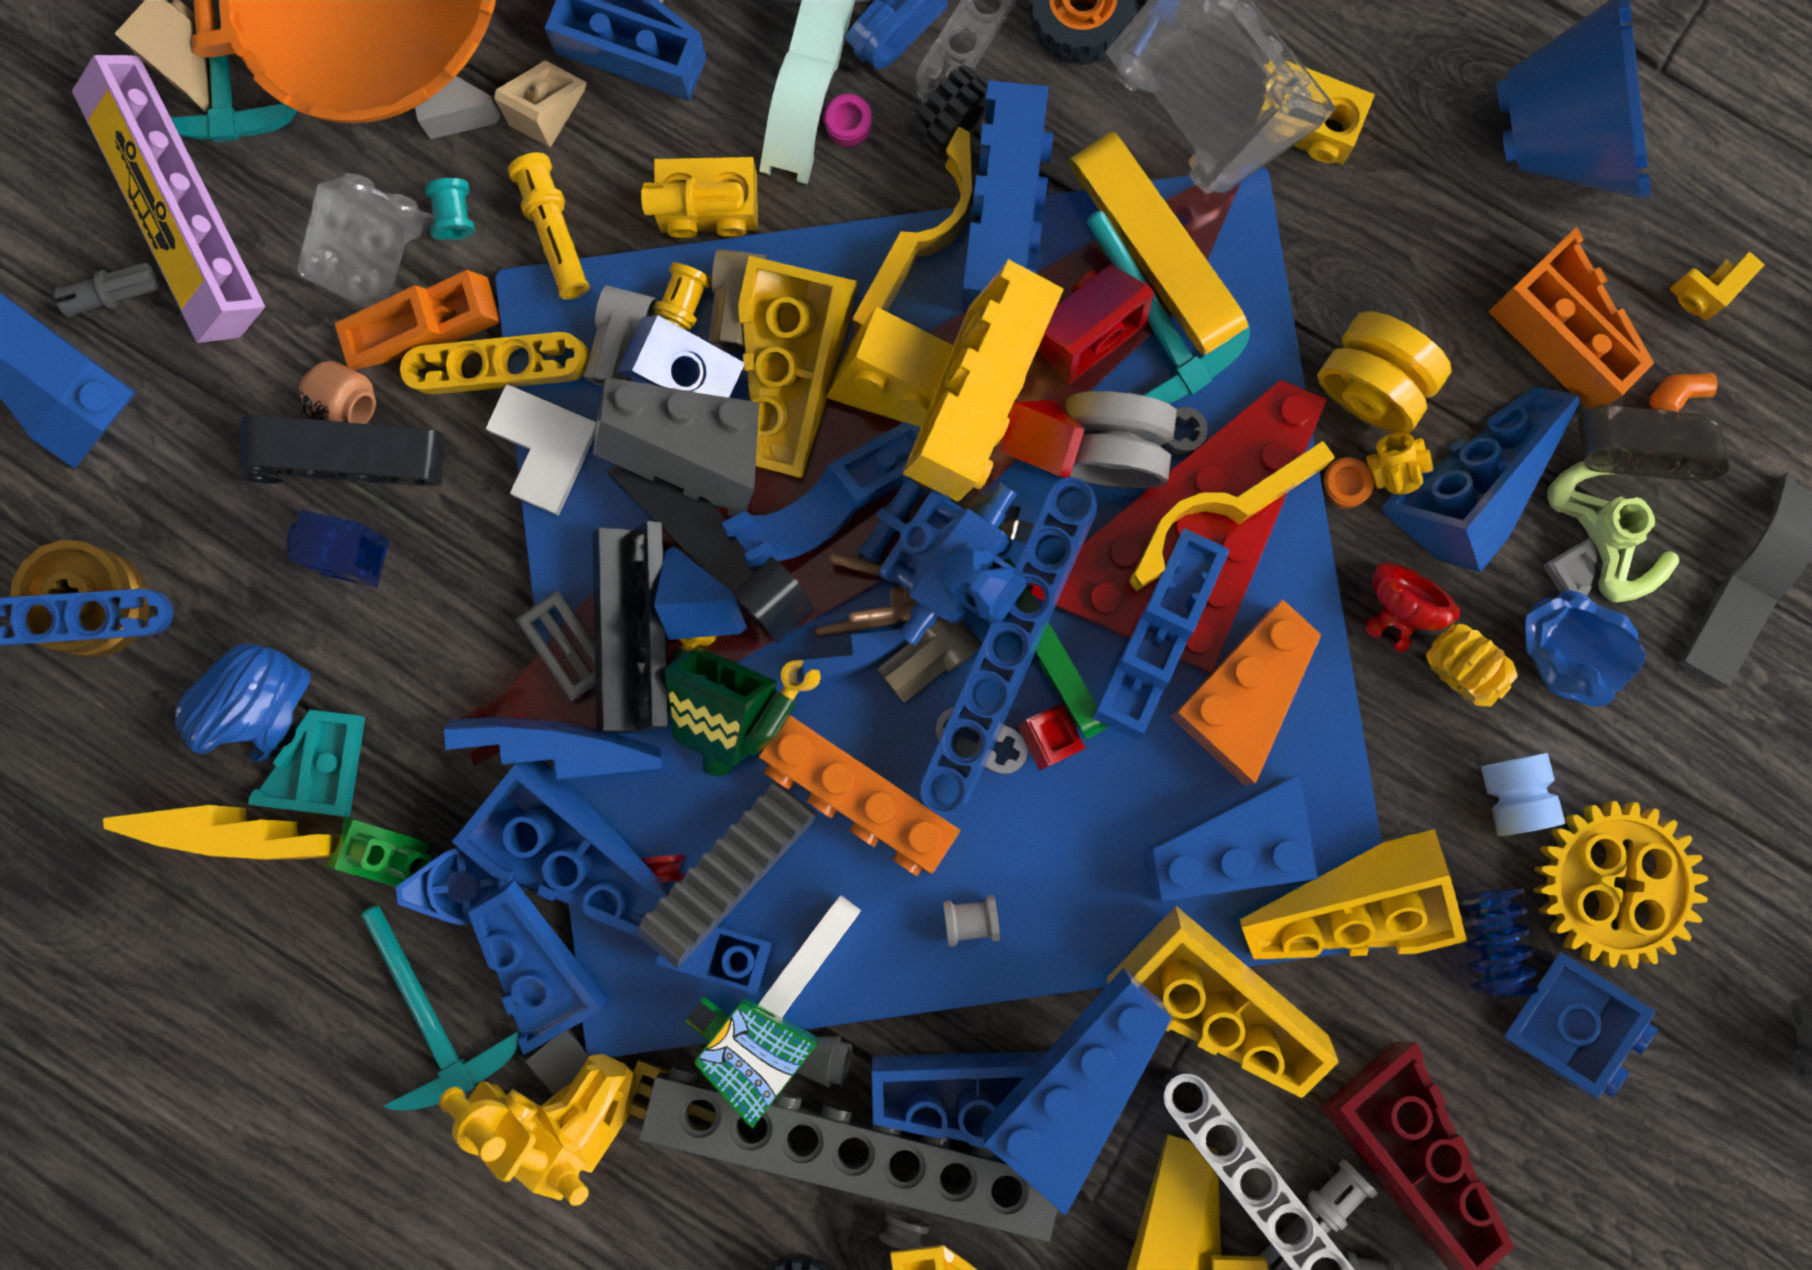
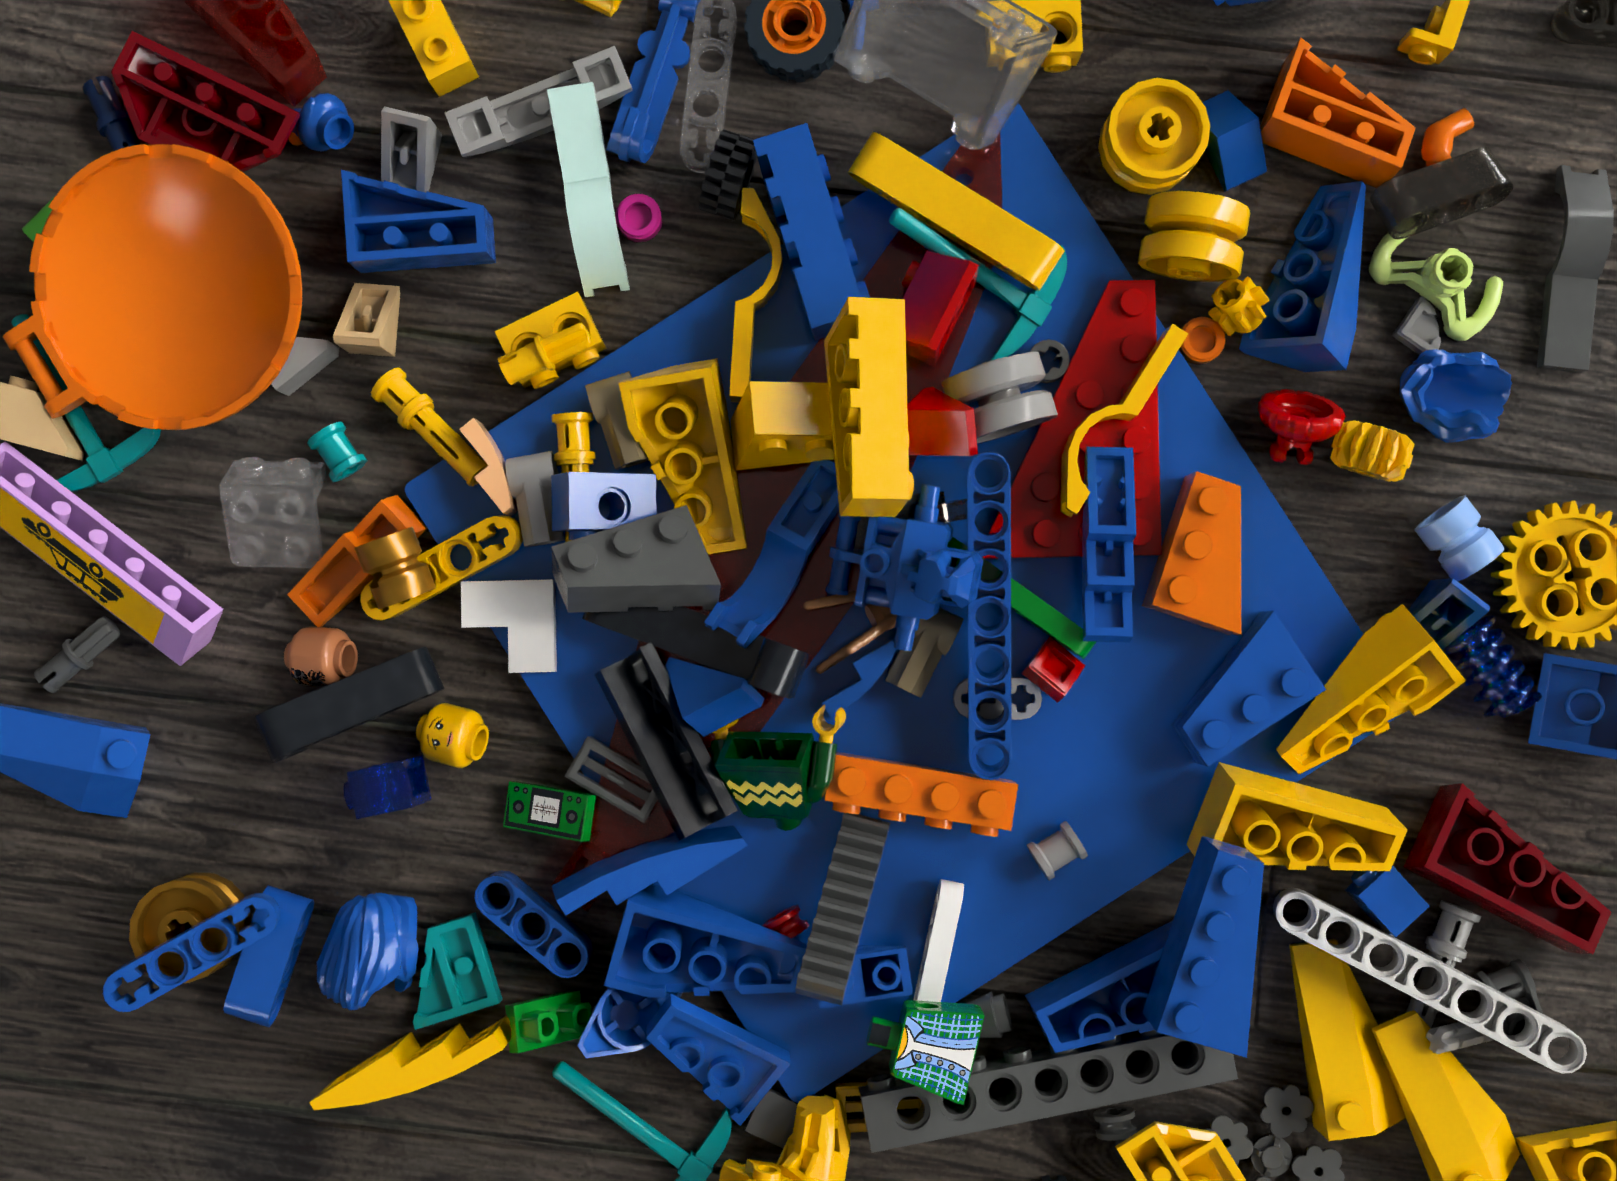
camera: 30 degrees left, 5 degrees up
none -> blue beam [223,885,314,1027]
none -> pearl gold wheel [354,527,436,610]
none -> yellow head [416,703,489,768]
none -> light nougat slope [459,418,518,517]
none -> blue beam [475,870,593,978]
none -> tile [503,781,596,842]
none -> yellow wheel [1098,78,1211,195]
none -> blue slope [1202,90,1267,192]
none -> blue brick [1345,866,1430,938]
none -> blue slope [1408,578,1490,650]

